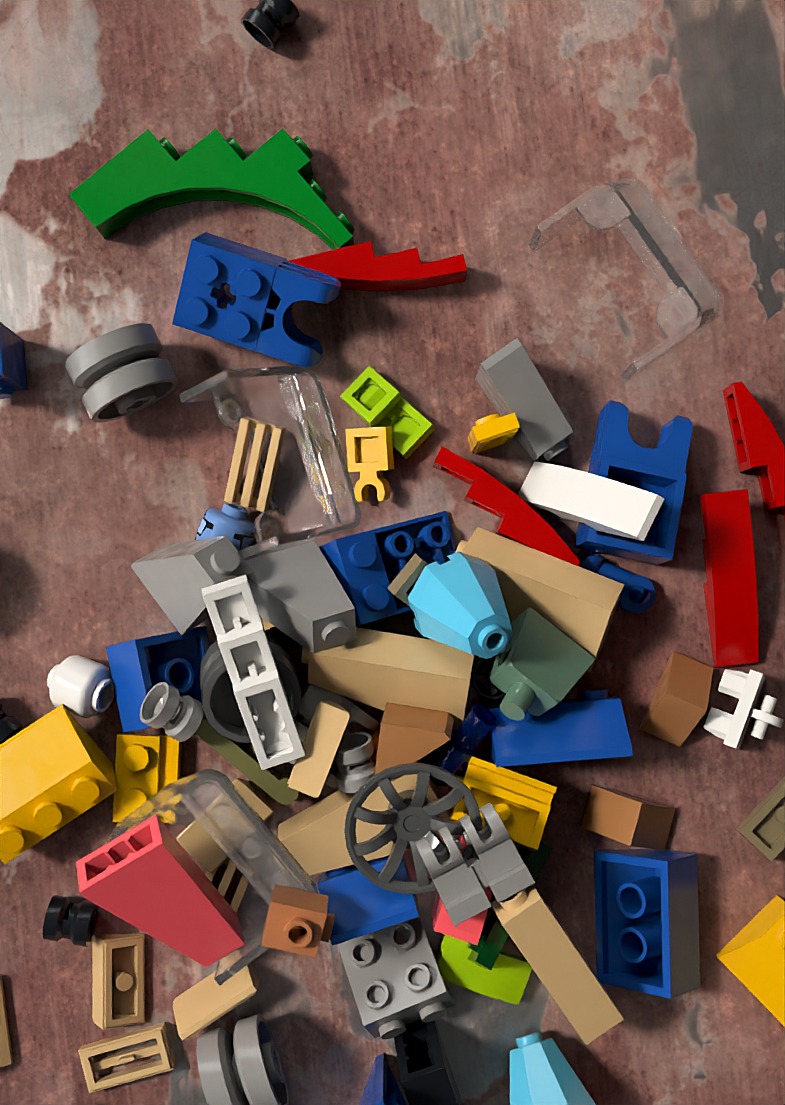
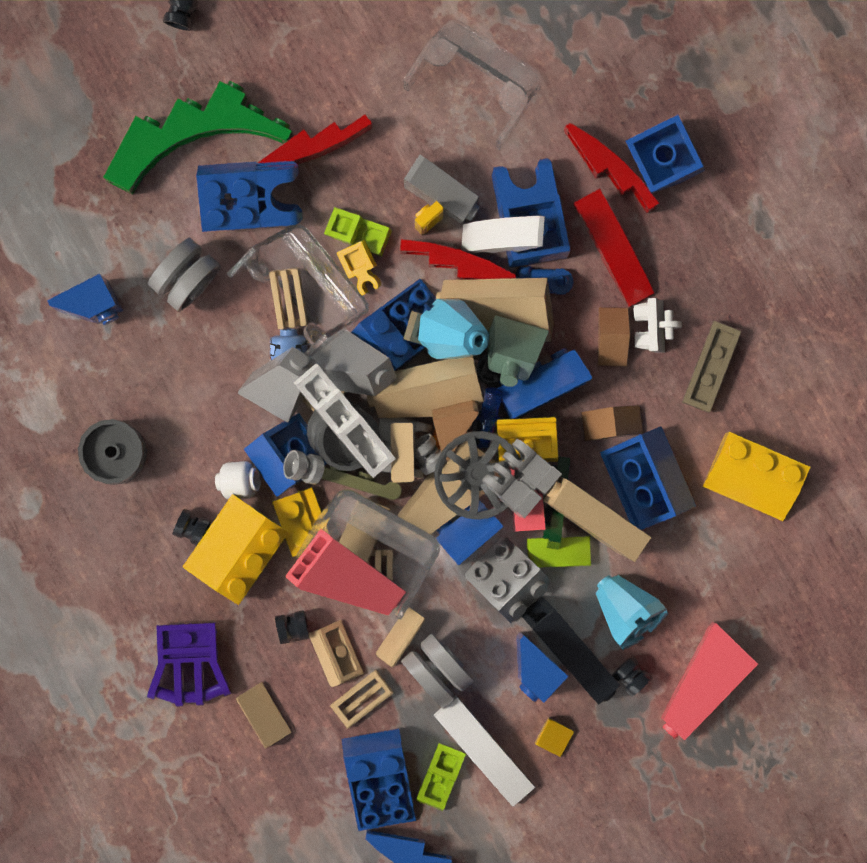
camera: 25 degrees left, 0 degrees up
nougat brick [261,884,335,958] -> none

